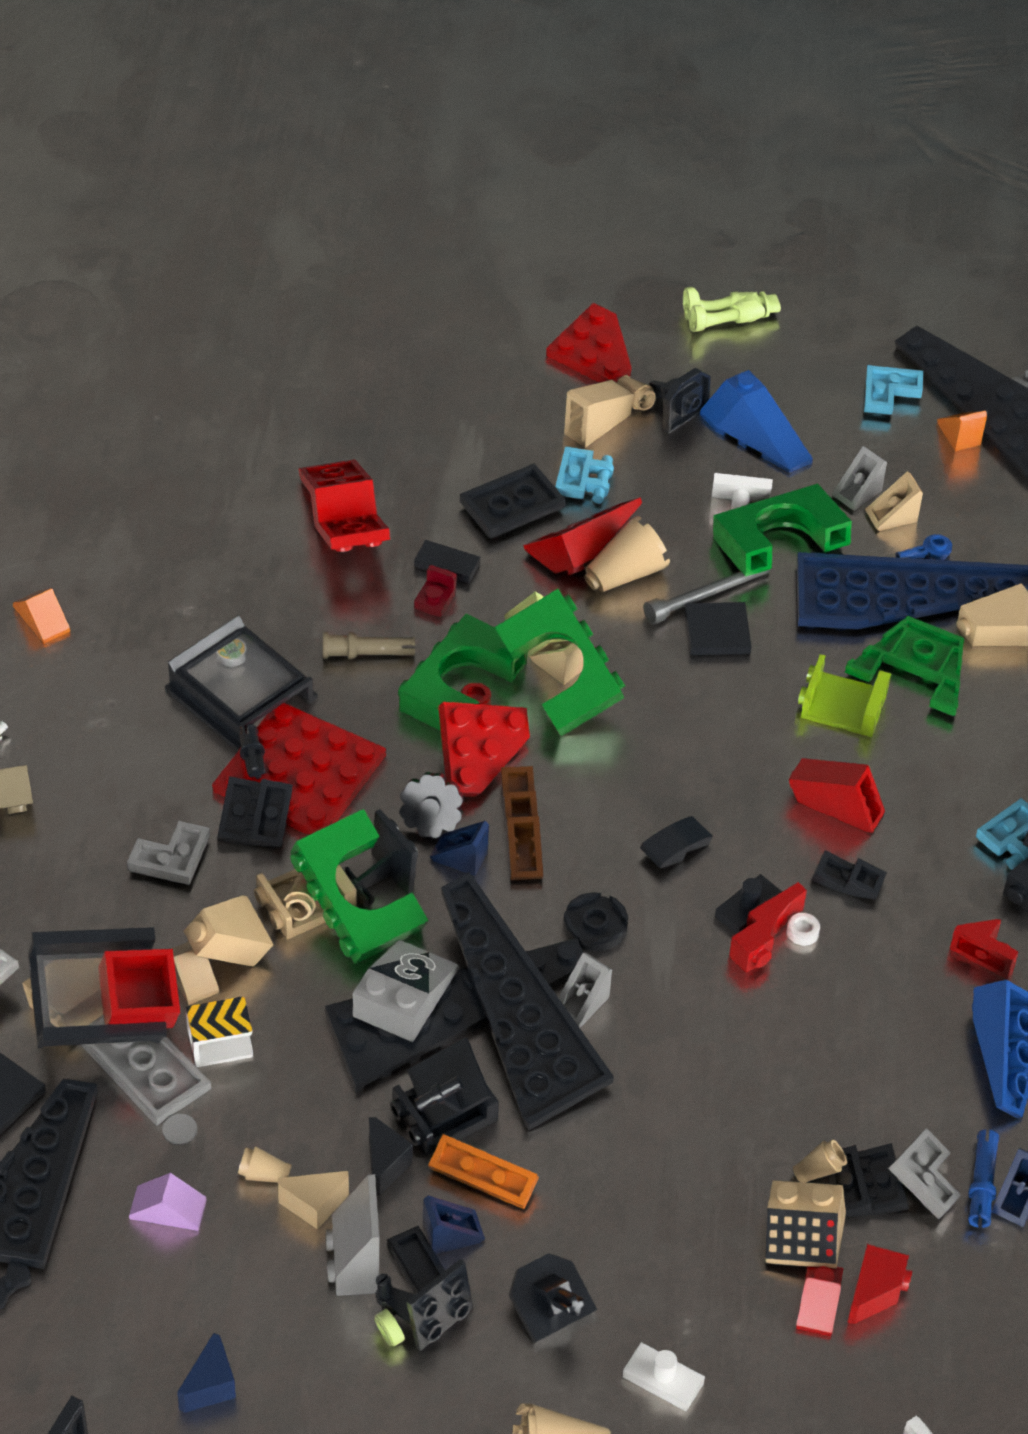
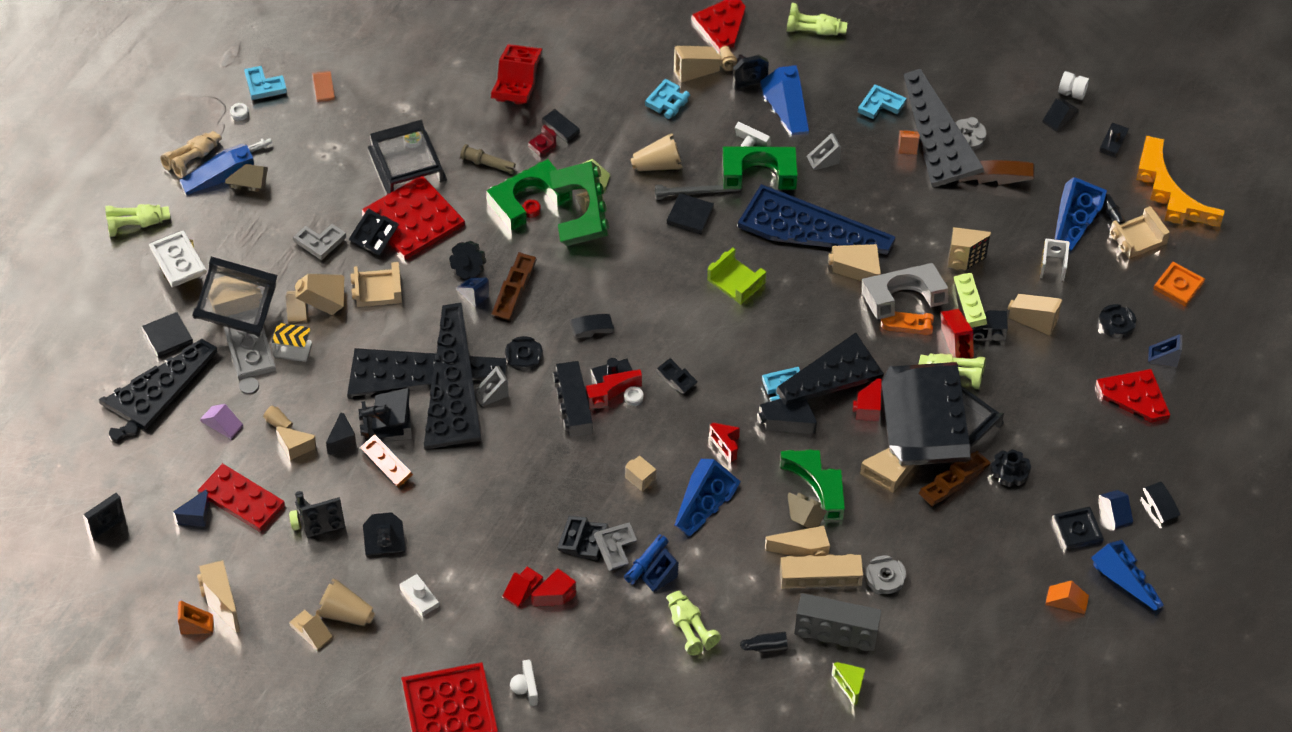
camera: 25 degrees right, 5 degrees up
red piece [98,949,180,1028] -> none
black axle [238,724,266,779] -> none
tan cone [283,875,316,921] -> none
green arch [290,809,429,964] -> none
light grey slope [326,1174,379,1296] -> none
black plate [342,809,418,907] -> none
light grey slope [353,940,459,1042] -> none
black tile [387,1225,445,1294] -> none
dark blue slope [423,1195,485,1254] -> none
red plate [438,702,530,797] -> none
black plate [460,463,565,539] -> none
red wedge [523,497,642,575] -> none
slope [765,1180,846,1269] -> none
red slope [789,758,885,833] -> none
tan cone [793,1140,847,1183] -> none
green wing [844,616,964,717] -> none
tan slope [865,471,923,531] -> none
blue plate [895,534,952,560] -> none
none -> red plate [197,463,285,532]
none -> black brick [553,361,593,437]
none -> tan brick [625,455,656,491]

